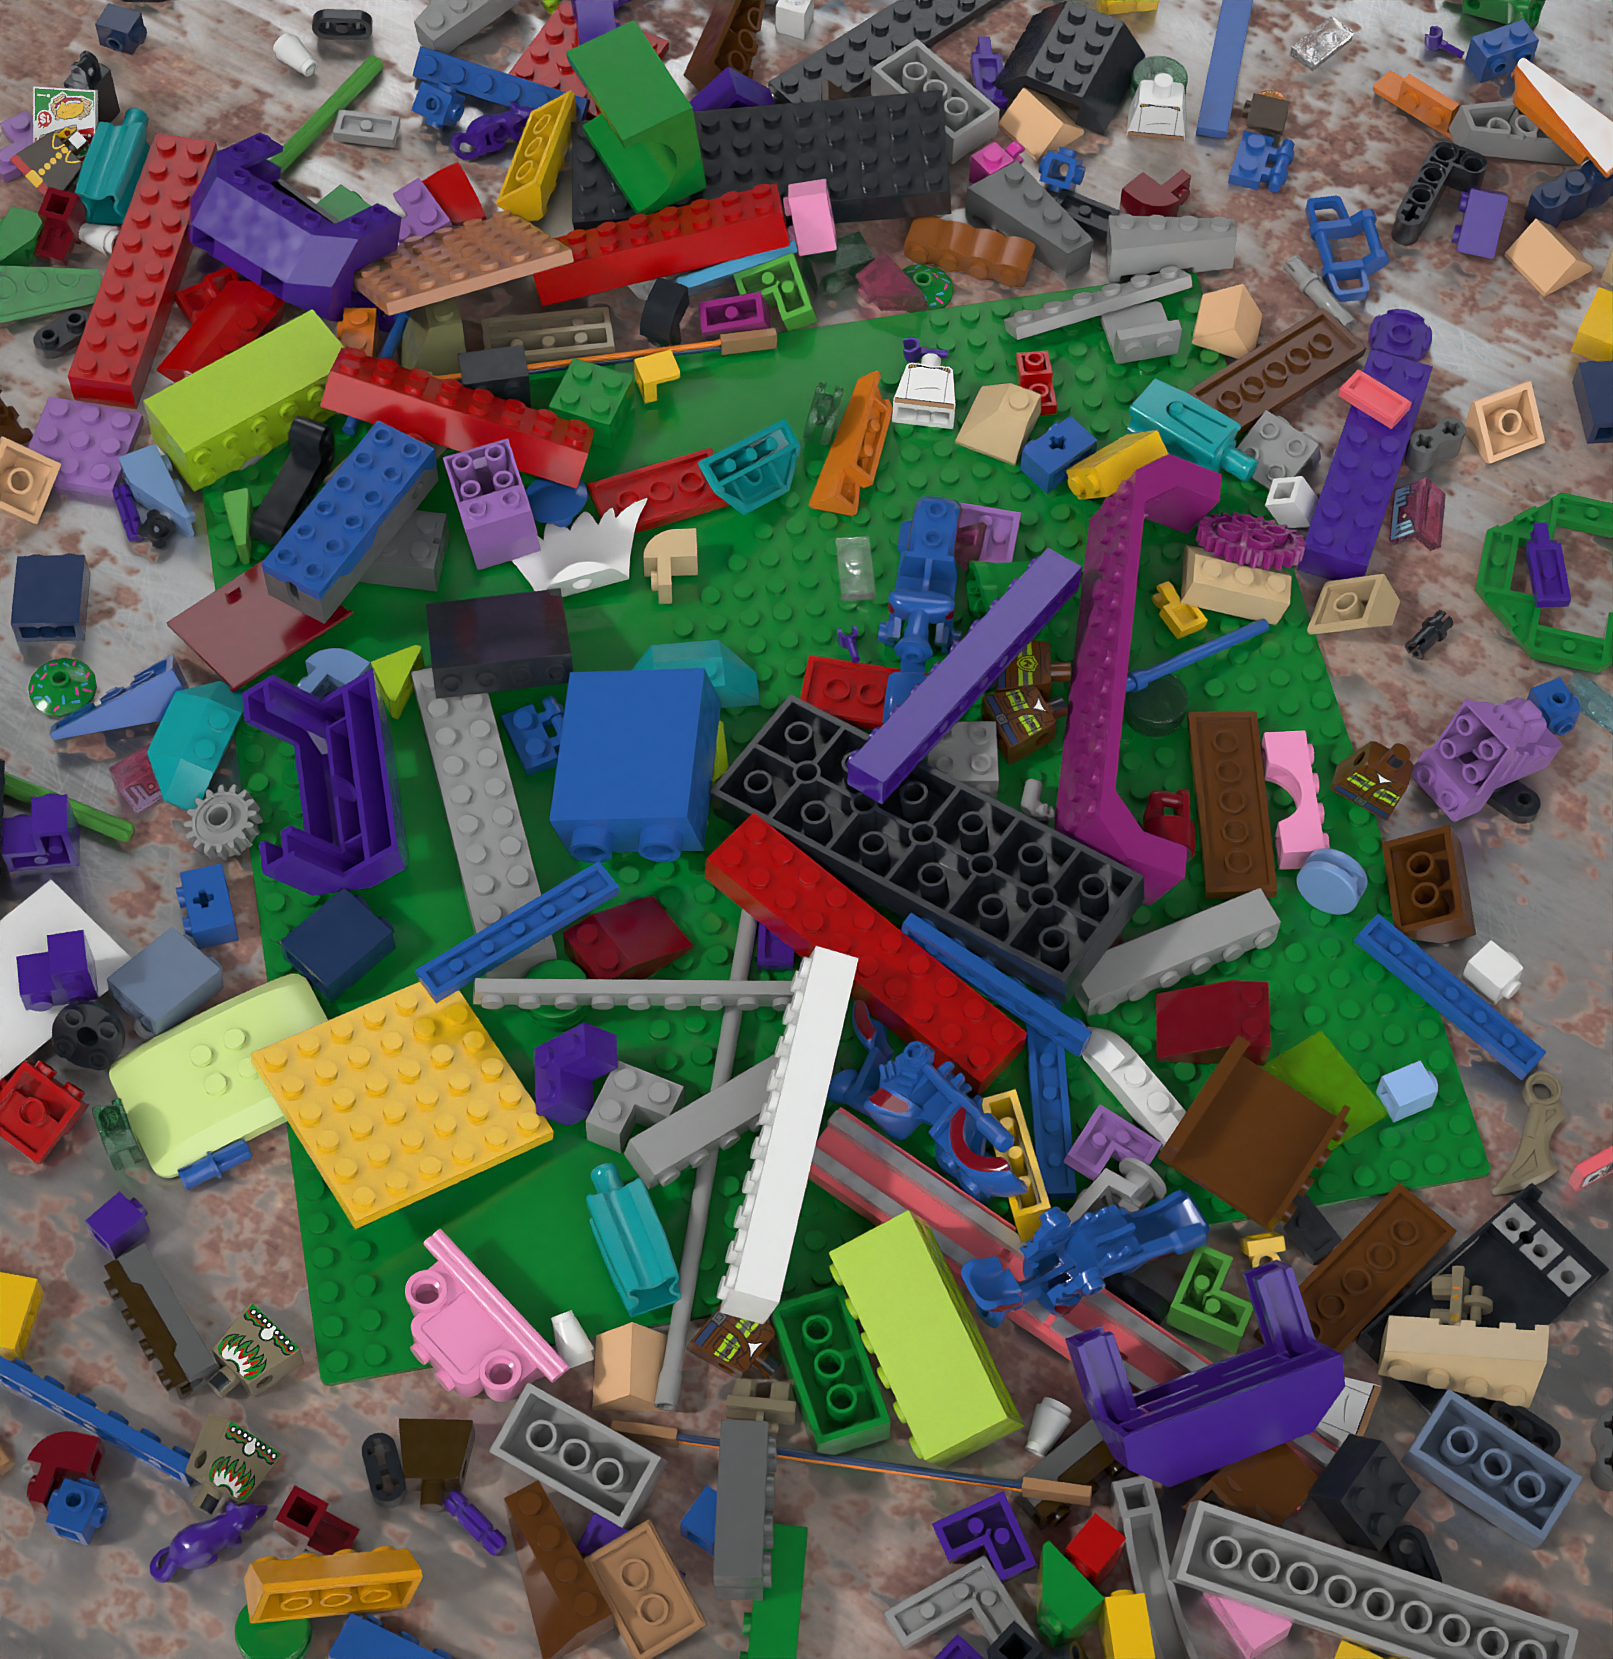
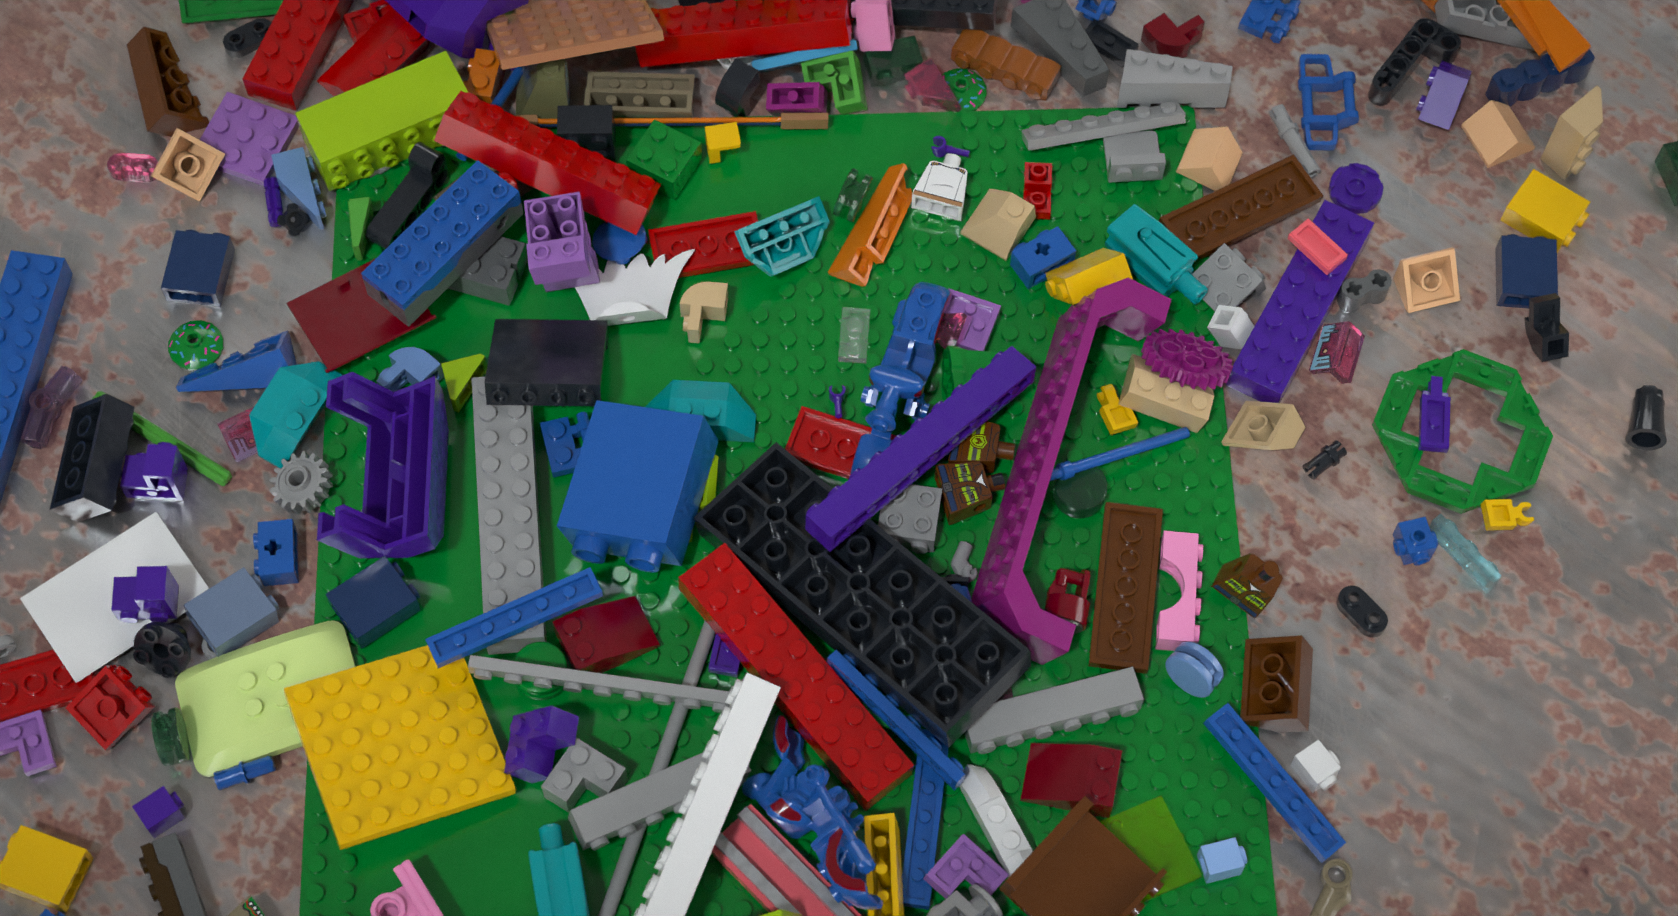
camera: 10 degrees right, 5 degrees up
medium lavender brick [1411,697,1563,822] -> none

